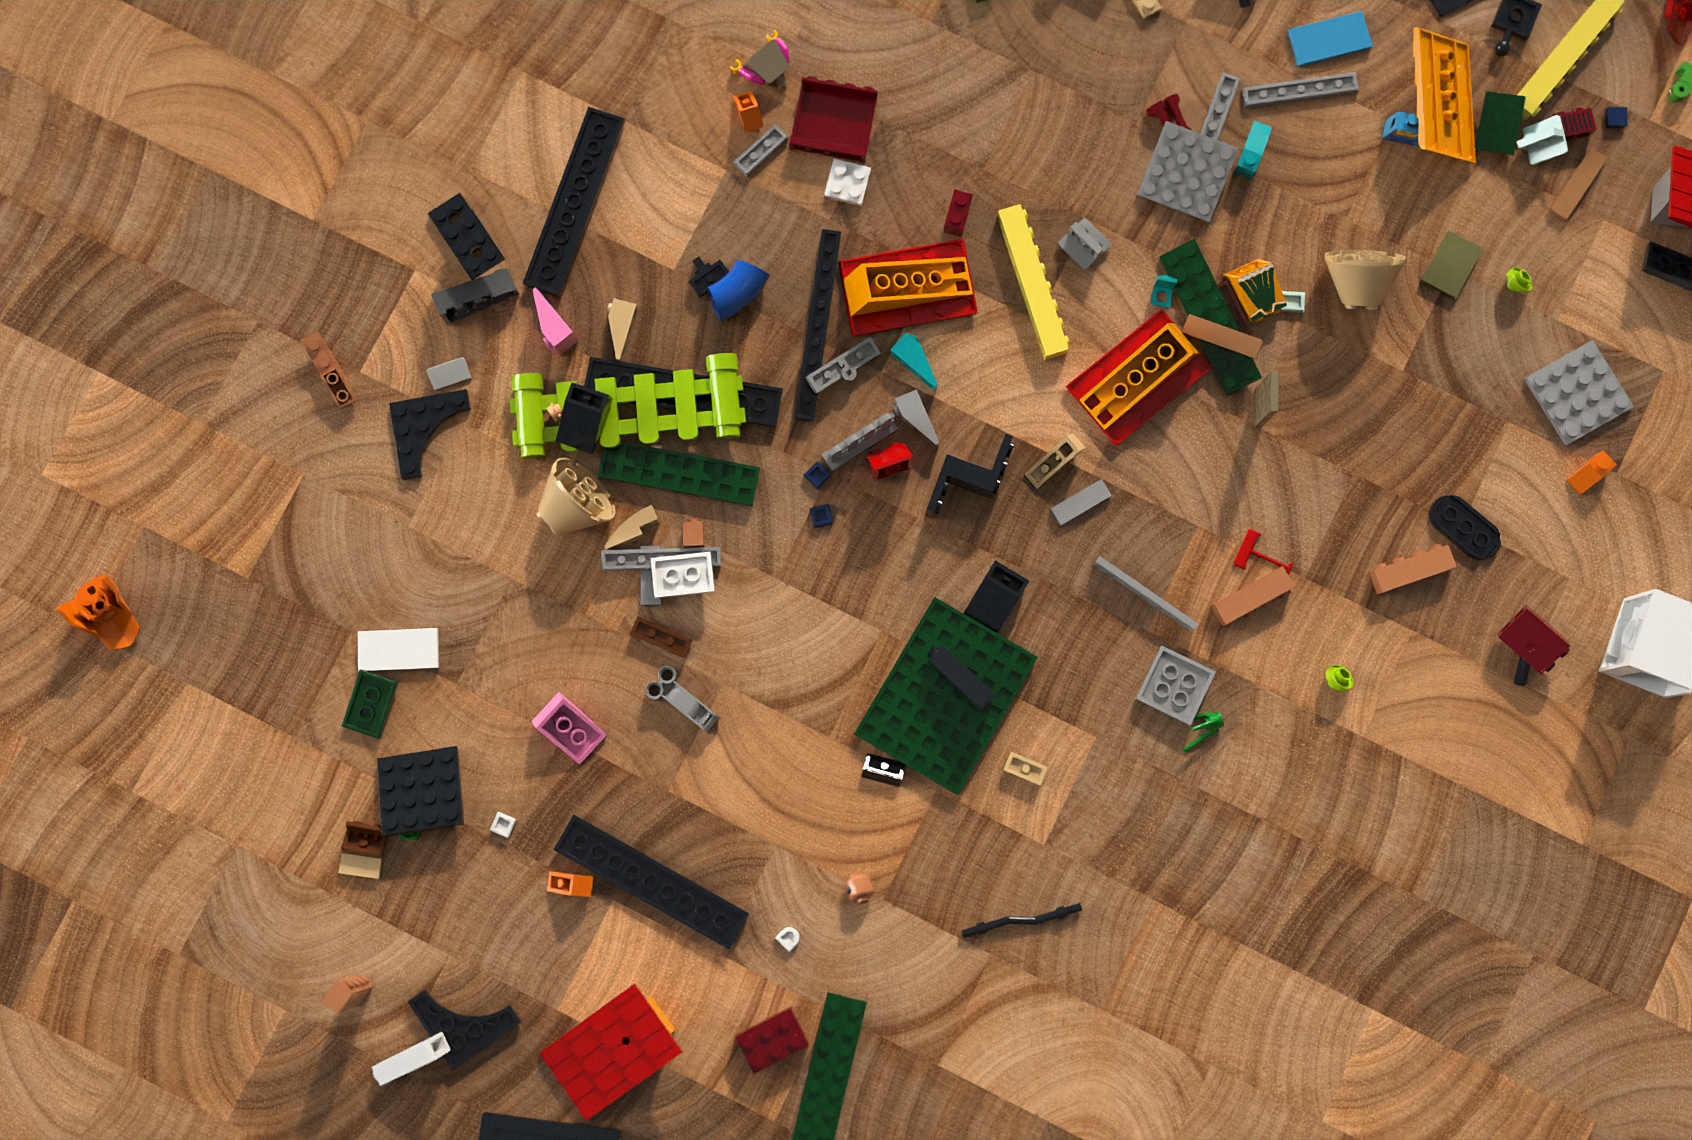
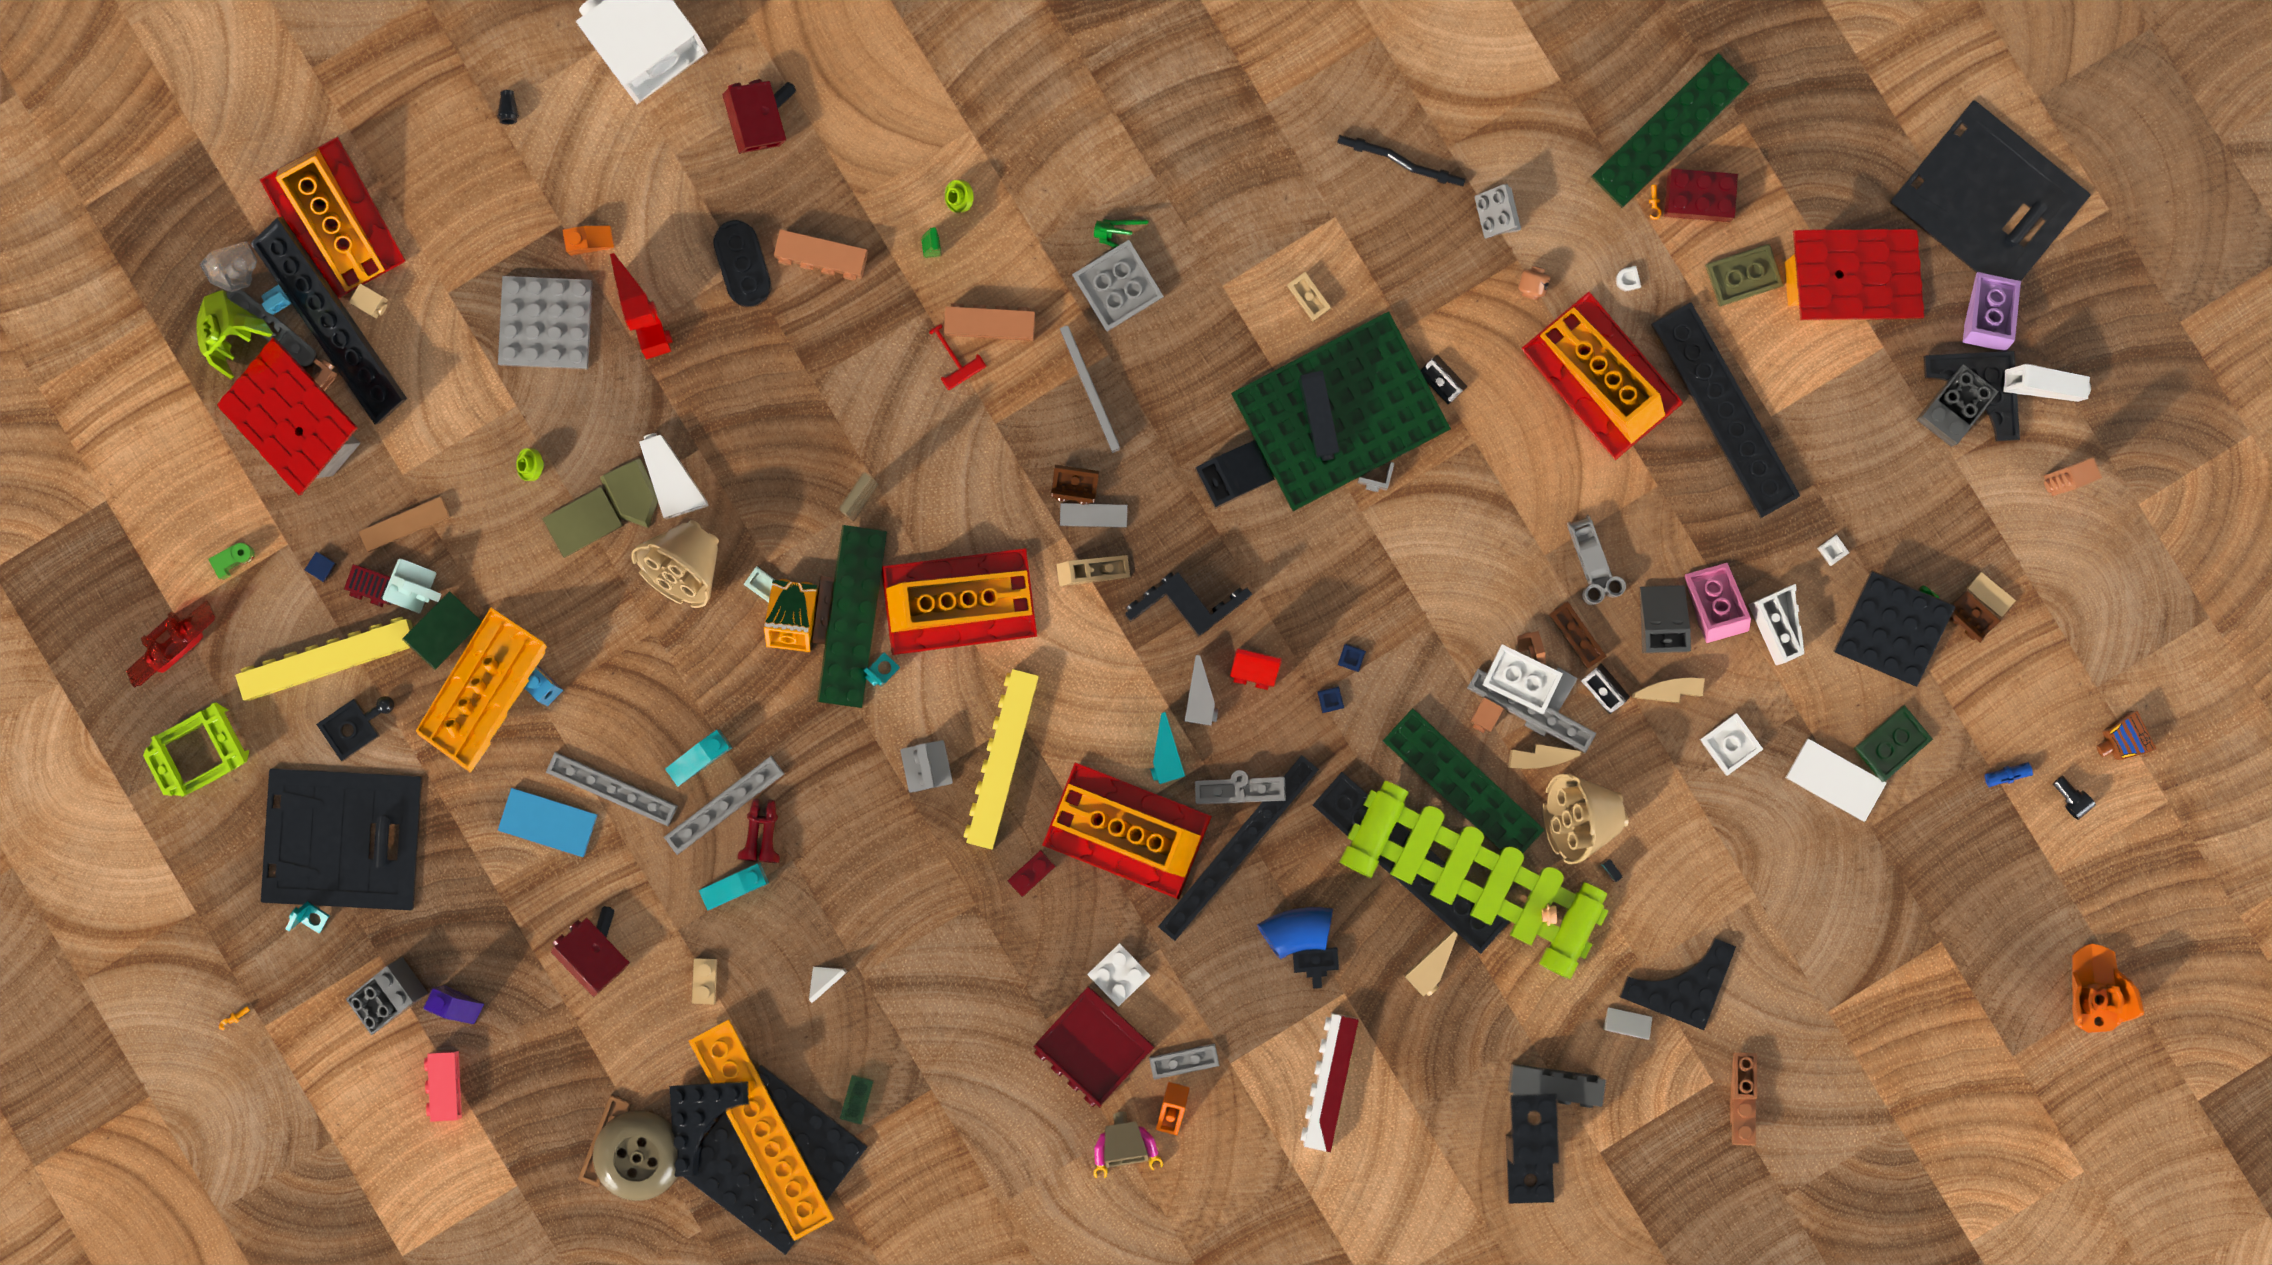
camera: 145 degrees left, 5 degrees up
black plate [523,106,625,297] -> none
bright pink slope [533,287,578,356] -> none
orange slope [547,871,593,897] -> none
black slope [556,382,613,454] -> none
light grey fence [822,413,898,472] -> none
light grey plate [1137,121,1239,222] -> none
medium nougat tile [1182,314,1263,359] -> none
none -> olive tile [600,459,658,528]
none -> red wedge [610,253,673,359]
none -> white slope [639,433,709,520]
none -> teal slope [699,863,769,911]
none -> white slope [809,967,847,1003]
none -> green slope [921,227,941,258]
none -> reddish brown bracket [1050,465,1099,505]
none -> brick [1300,1012,1359,1153]
none -> light grey bracket [1357,462,1394,492]
none -> light grey bracket [1475,184,1521,238]
none -> nougat bracket [1517,631,1546,665]
none -> piece [1521,292,1683,461]
none -> black slope [1581,664,1630,714]
none -> black tile [1600,859,1623,882]
none -> tan slope [1632,678,1705,703]
none -> dark grey slope [1640,585,1691,654]
none -> light orange hand [1649,185,1662,220]
none -> white plate [1699,713,1763,776]
none -> olive tile [1705,244,1784,307]
none -> white wedge [1748,584,1804,665]
none -> dark grey slope [1916,364,1999,447]
none -> lavender slope [1963,272,2021,351]
none -> blue pin [1984,762,2033,787]
none -> black pin [2053,776,2096,820]
none -> torso [2096,711,2156,760]

